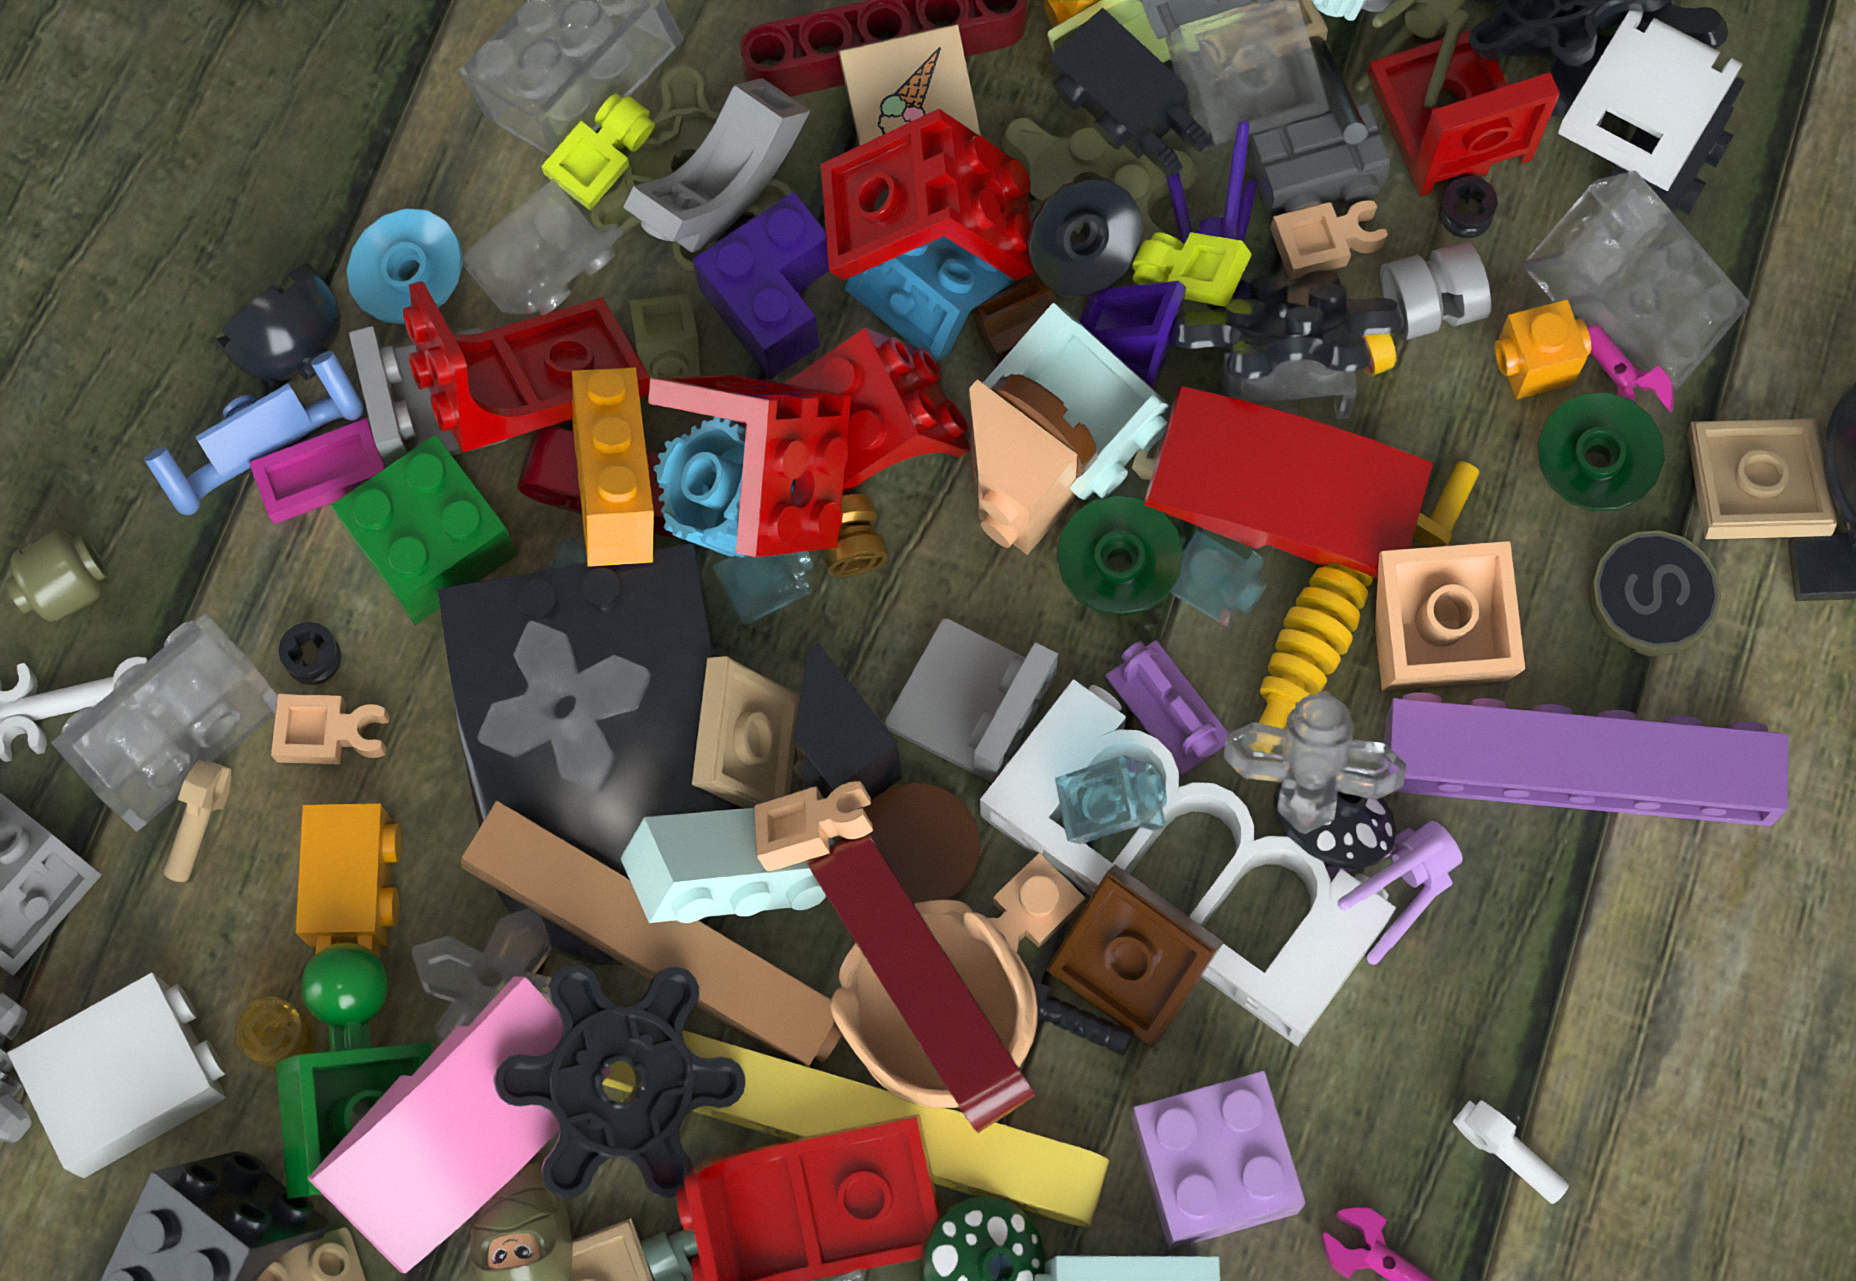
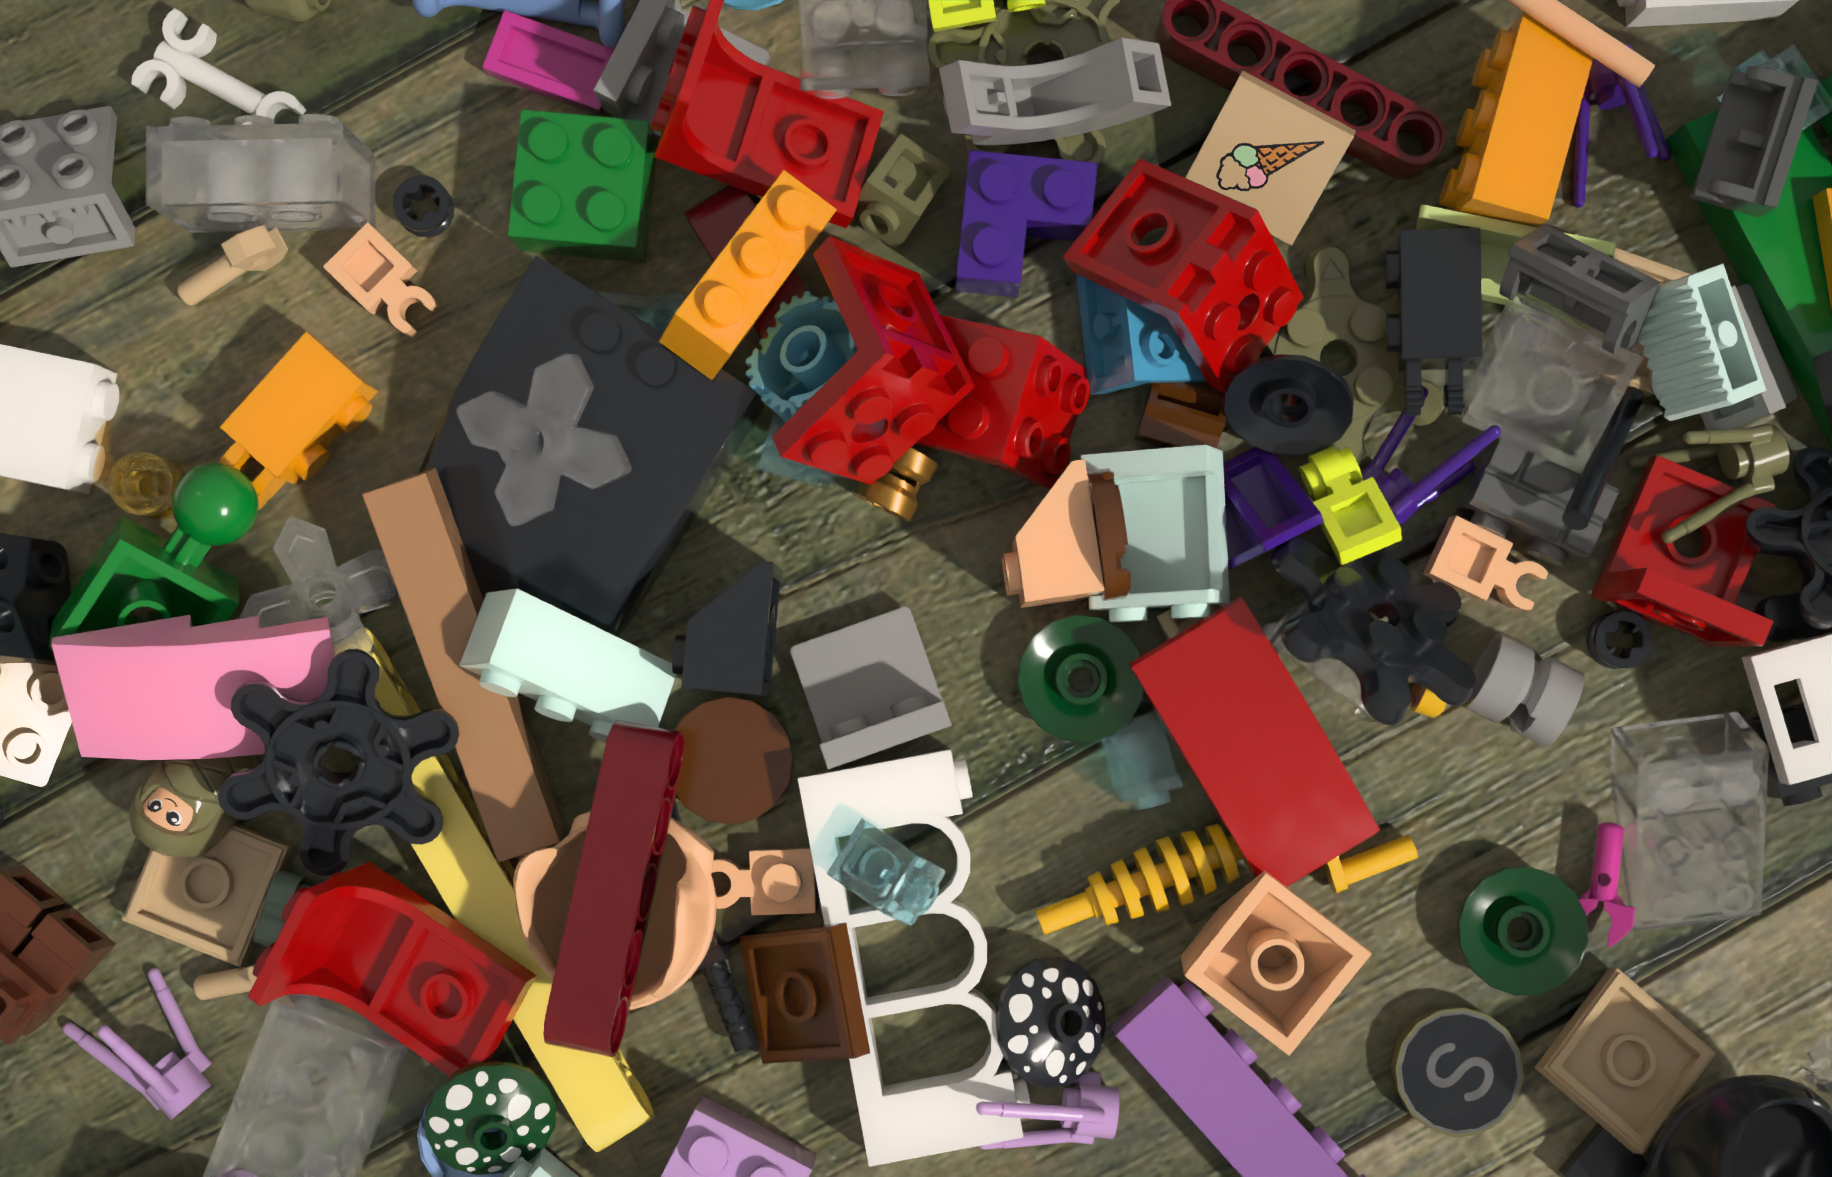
camera: 45 degrees right, 15 degrees up
tan tile [692,656,801,809] -> none
light nougat plate [755,782,873,872] -> none
medium lavender hinge [1105,640,1233,777] -> none
clear plant [1223,691,1407,833] -> none
light orange brick [1494,299,1591,400] -> none

